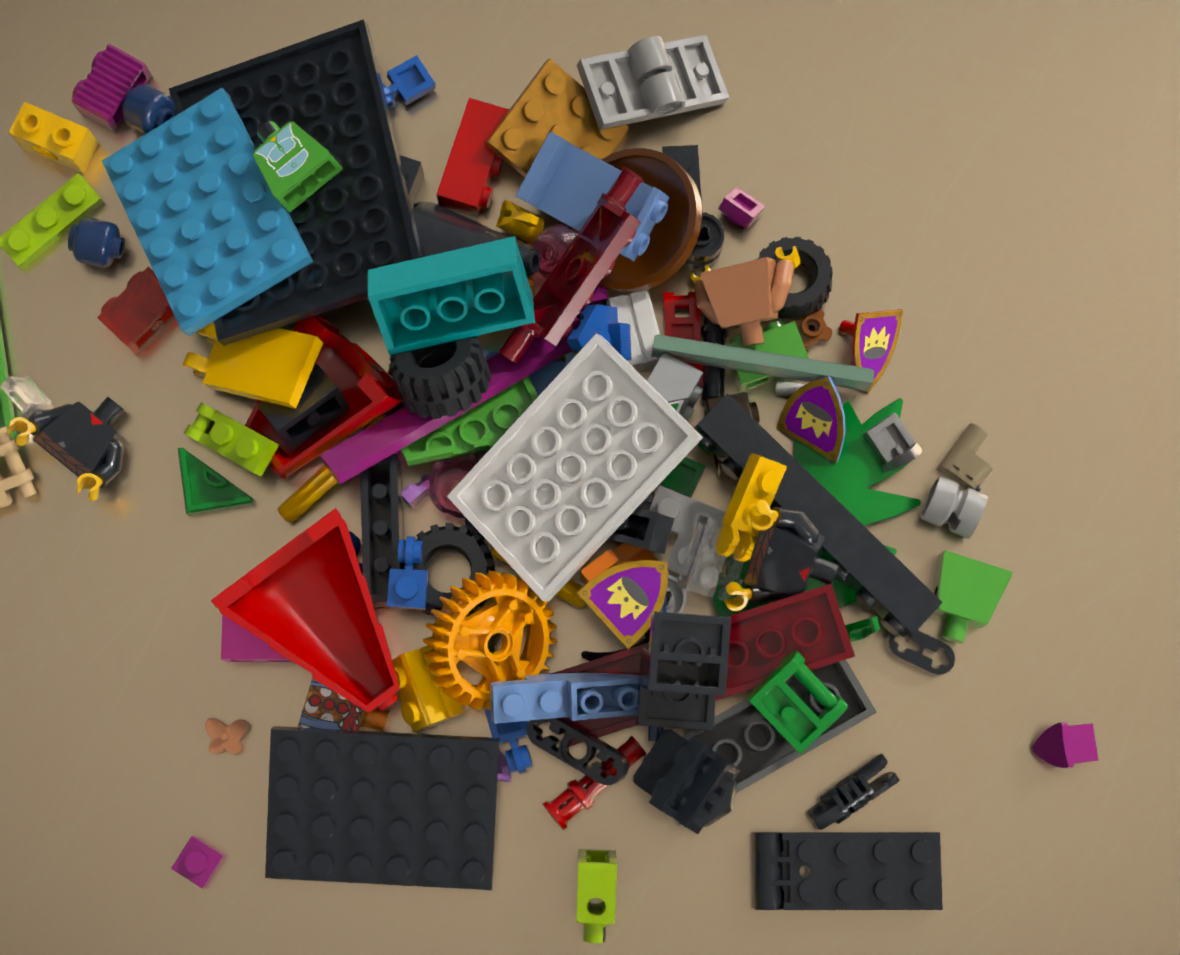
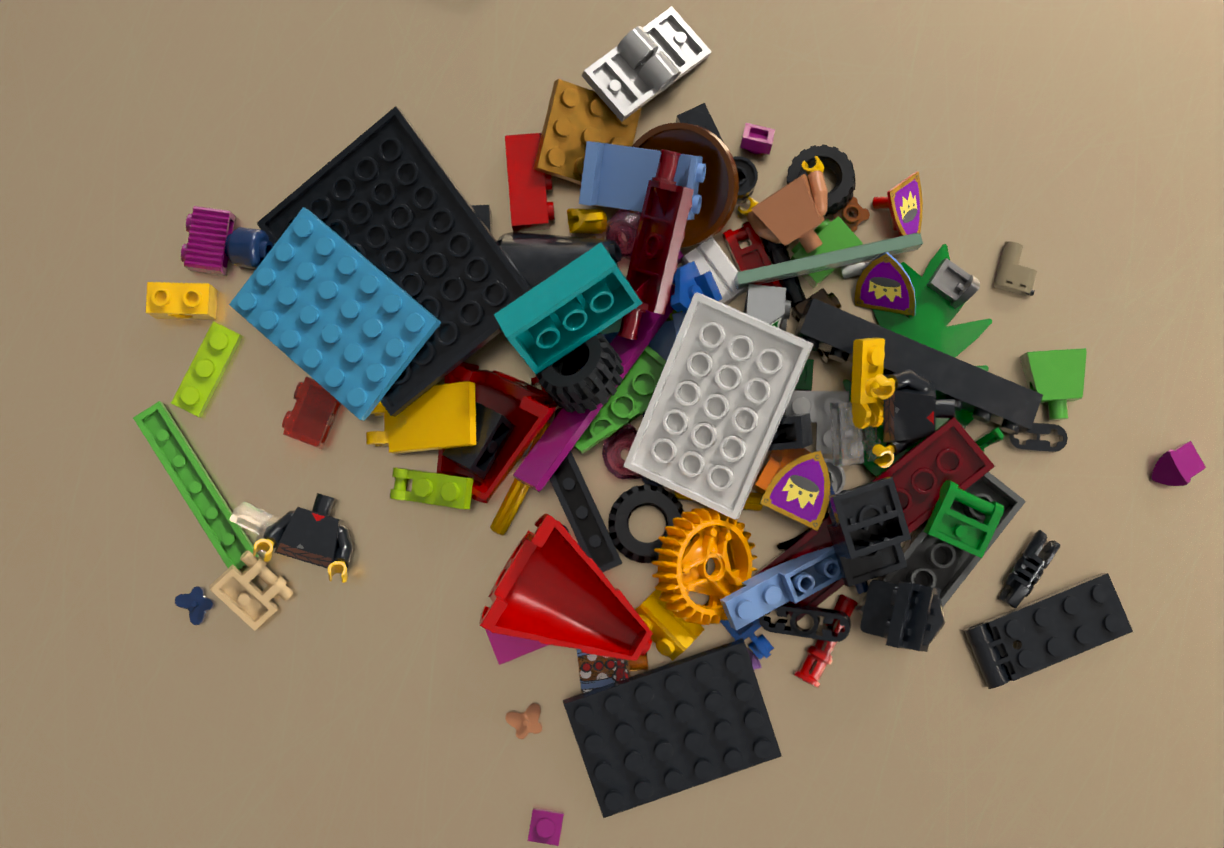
camera: 20 degrees left, 5 degrees up
dark blue head [68,217,125,268] -> none
green tile [178,448,255,516] -> none
bright green torso [253,121,343,213] -> none
blue plate [383,55,436,110] -> none
blue plate [387,536,428,610] -> none
medium lavender tile [401,475,438,509] -> none
lime torso [576,849,617,943] -> none
light grey wheel [921,475,988,539] -> none

